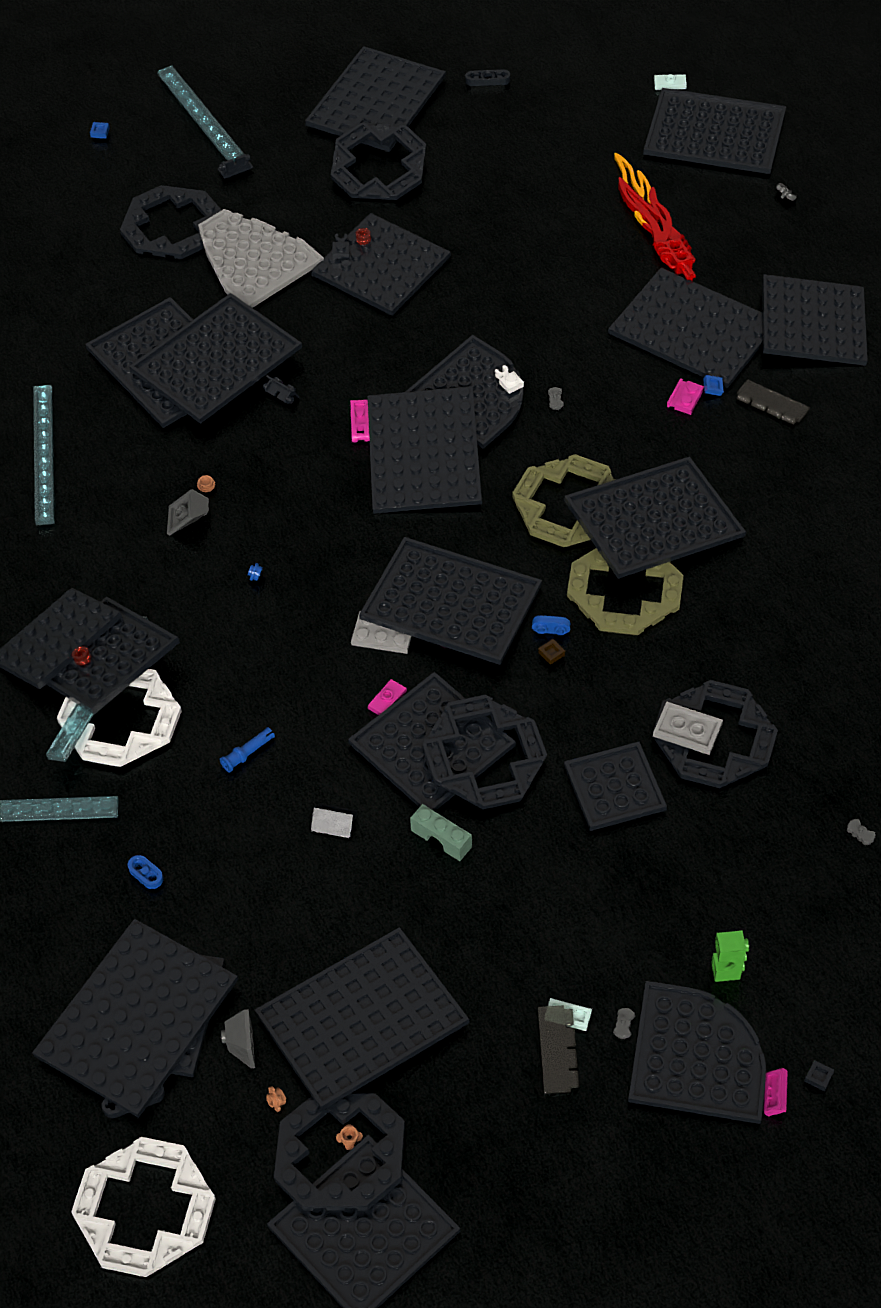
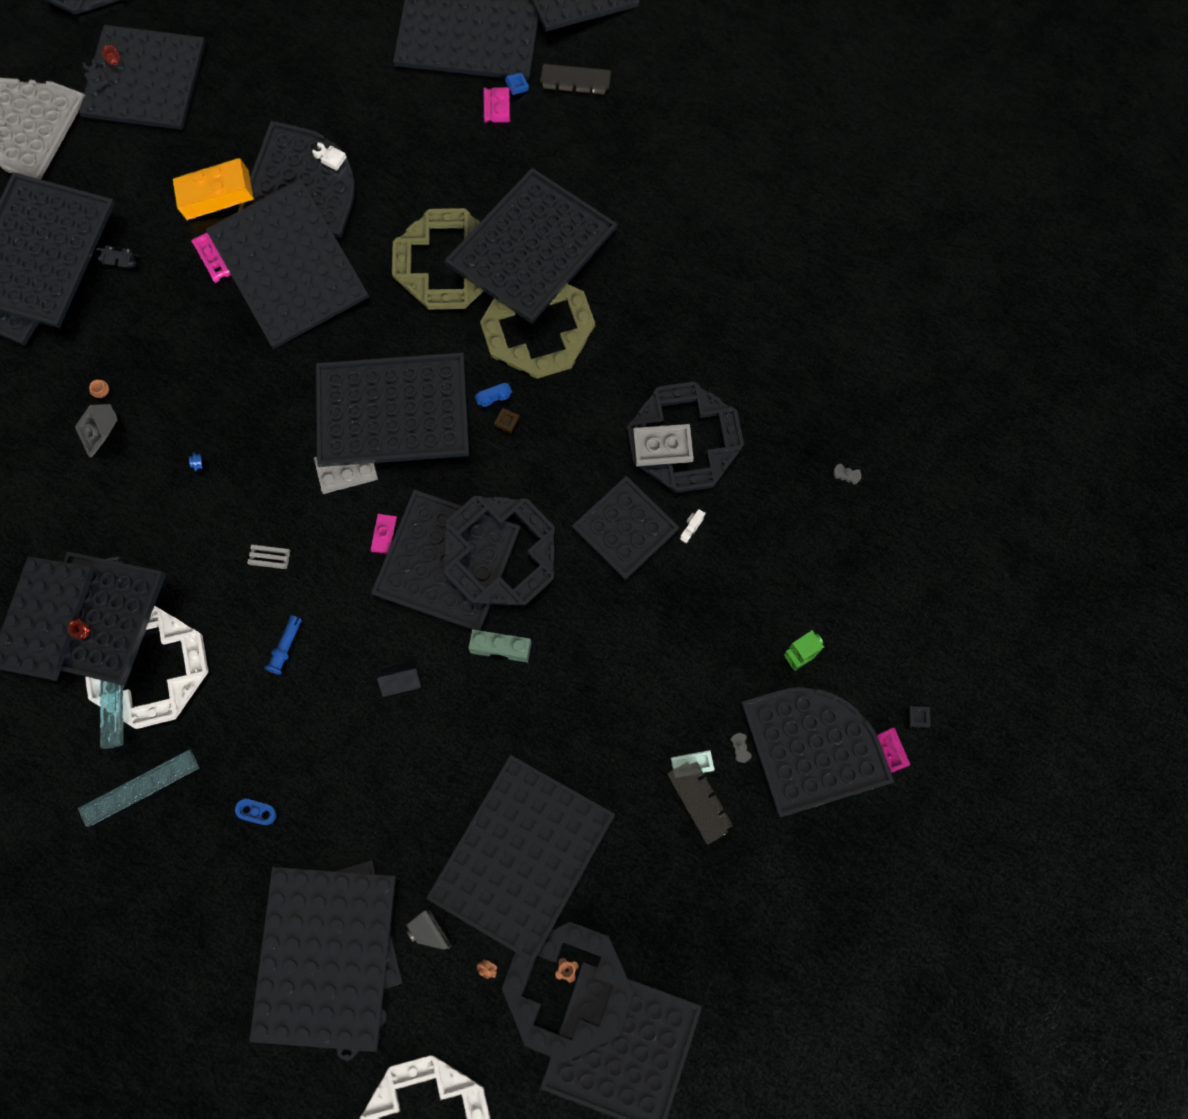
camera: 30 degrees left, 20 degrees up
dark grey piece [548,387,564,410] -> none
none -> light orange brick [173,158,254,220]
none -> light grey tile [248,545,290,569]
none -> white plate [680,510,705,543]

